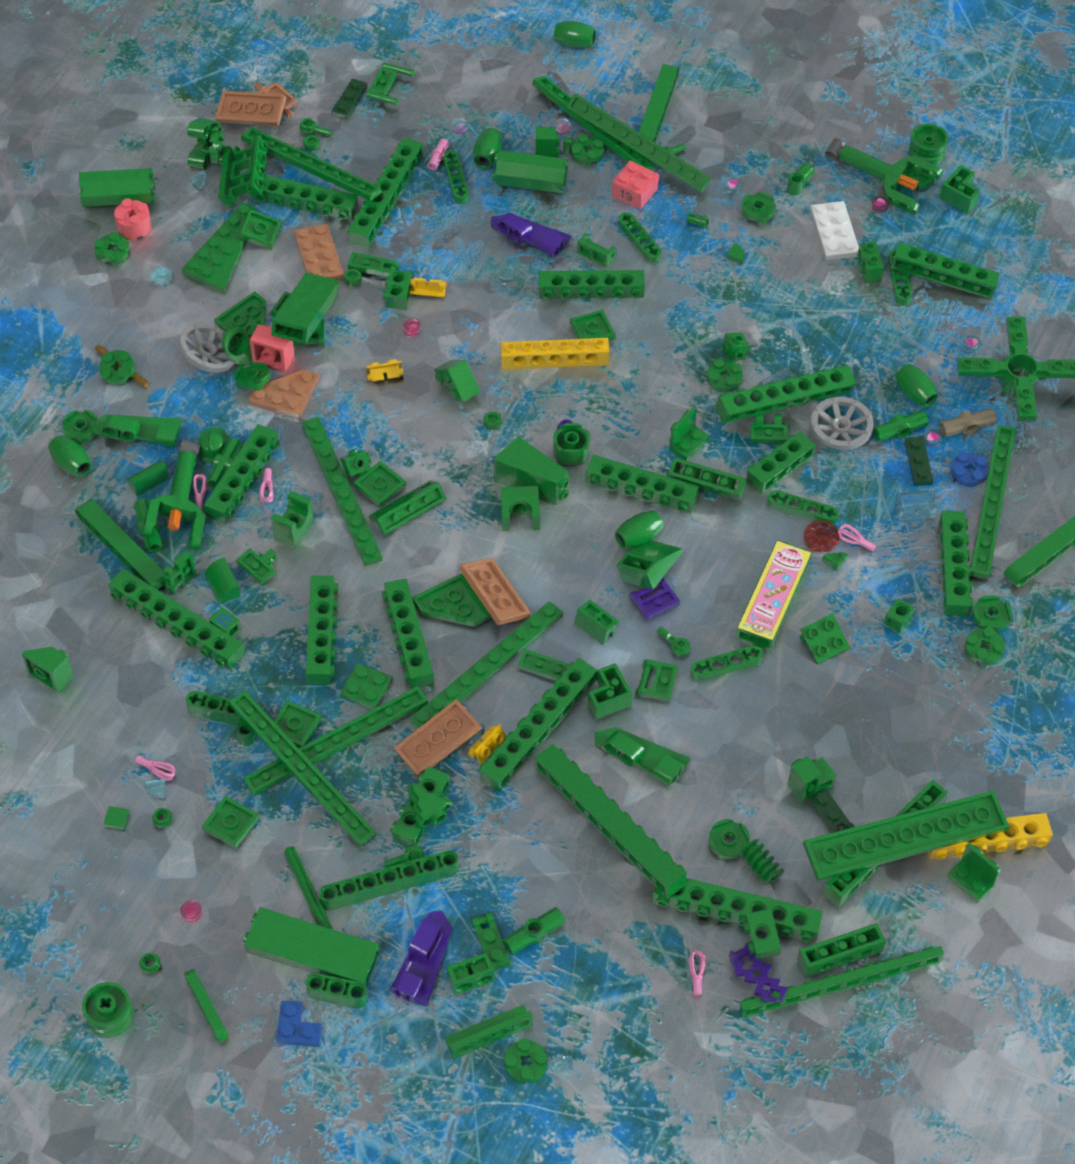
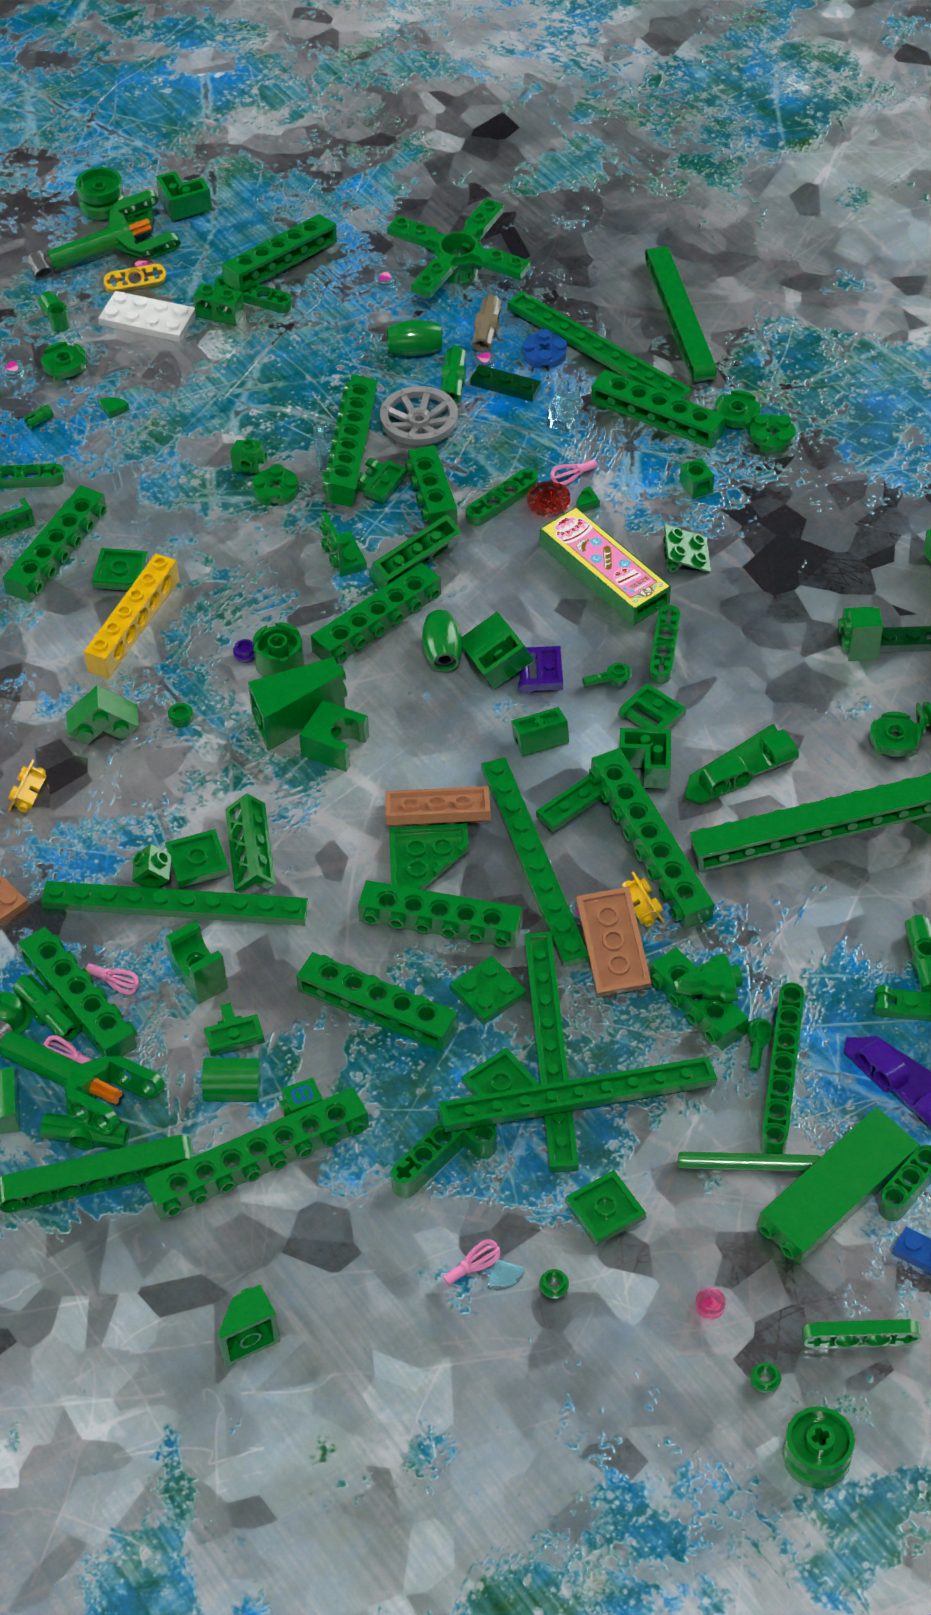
camera: 60 degrees left, 5 degrees down
green tile [103,806,130,831] -> none
green plate [163,550,196,594] -> none
none -> yellow beam [103,264,166,294]

